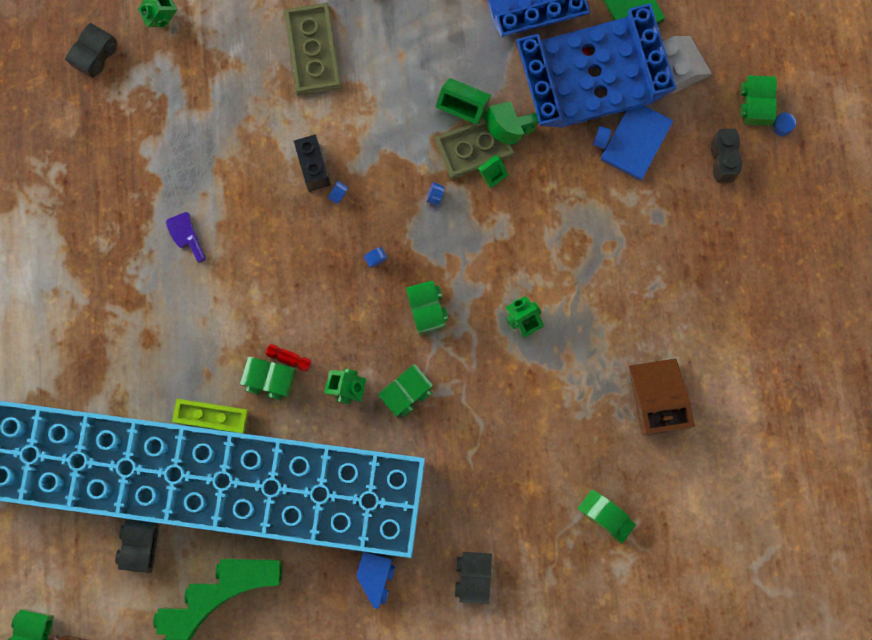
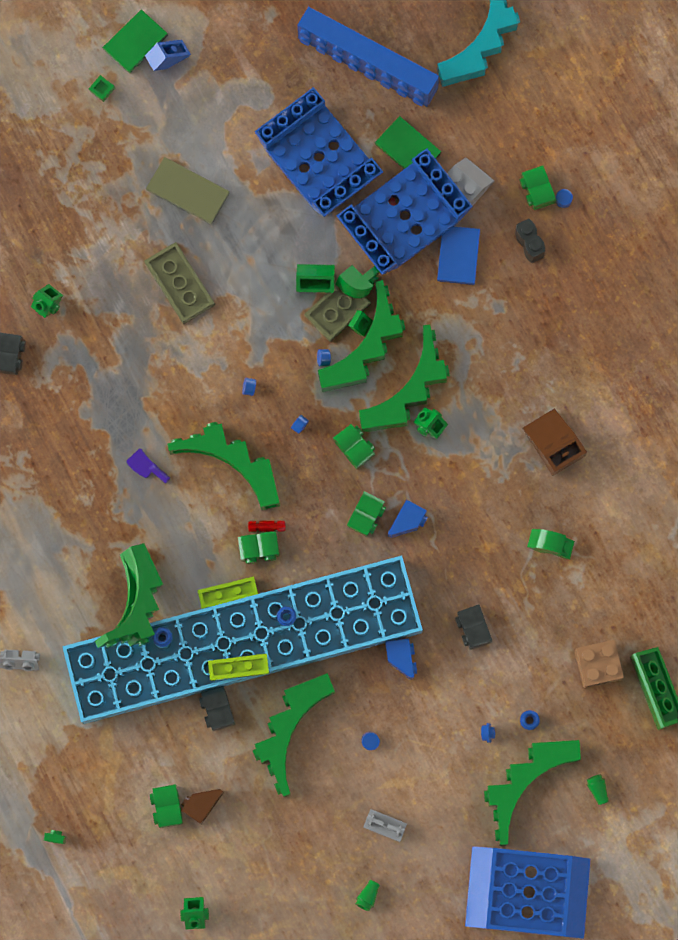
camera: 25 degrees left, 0 degrees up
black brick [294,134,331,192] -> none
green brick [324,368,366,405] -> none
blue piece [593,126,611,149] -> none
none -> green arch [95,543,163,648]
none -> blue plate [152,627,172,647]
none -> green arch [167,422,280,510]
none -> lime plate [208,654,269,681]
none -> blue plate [277,606,296,626]
none -> green arch [318,280,406,392]
none -> green arch [359,324,450,433]
none -> blue slope [388,500,428,538]

